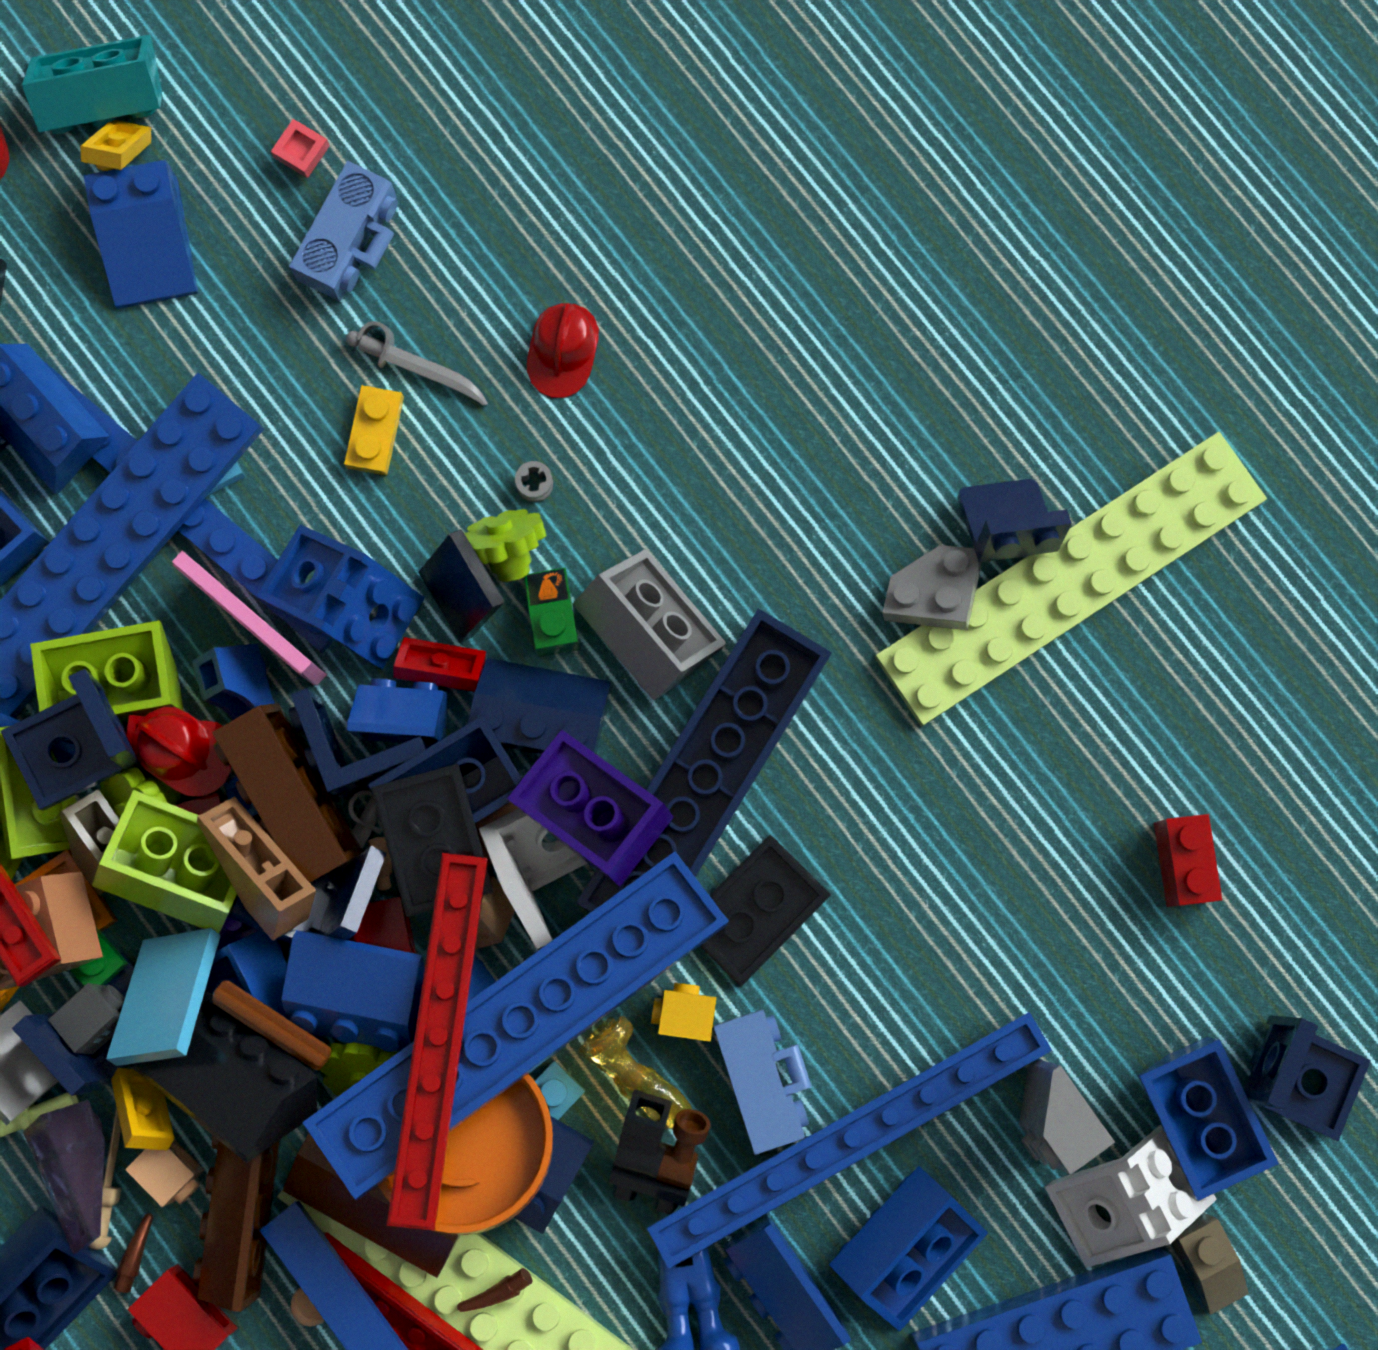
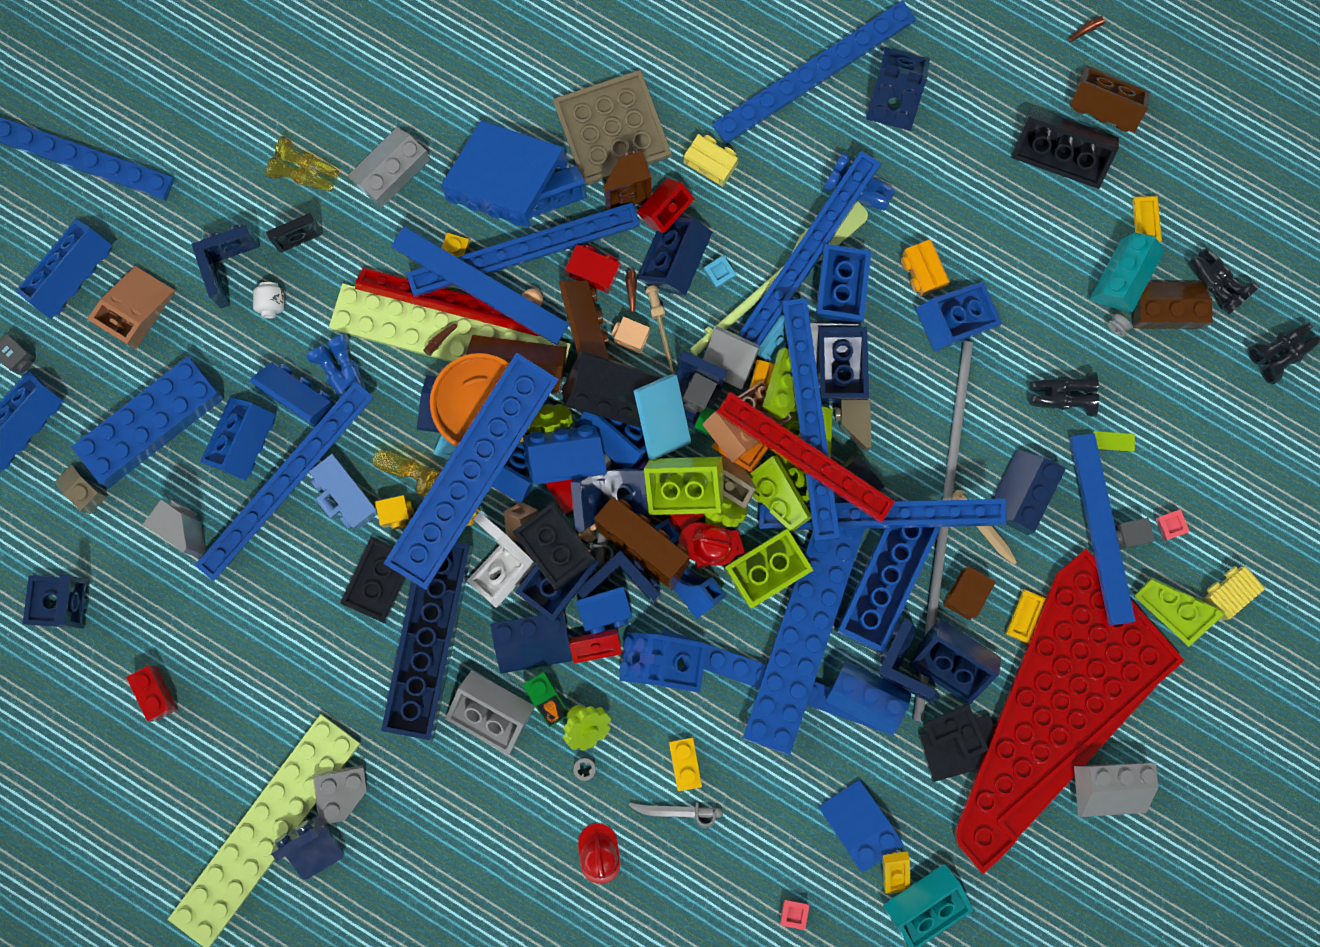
camera: 160 degrees right, 0 degrees up
dark blue bracket [1,669,141,811] -> none
clear purple slope [23,1100,105,1255] -> none
yellow plate [111,1068,175,1151] -> none
bright pink tile [172,551,327,686] -> none
medium nougat slope [197,797,316,941] -> none
dark orange axle [212,980,332,1071] -> none
medium blue piece [289,160,398,302] -> none
red tile [387,853,488,1231] -> none
black tile [418,530,504,643] -> none
dark purple slope [507,729,673,887] -> none
black hips [608,1089,711,1215] -> none
white bracket [1045,1125,1217,1268] -> none
blue slope [1138,1037,1279,1201] -> none

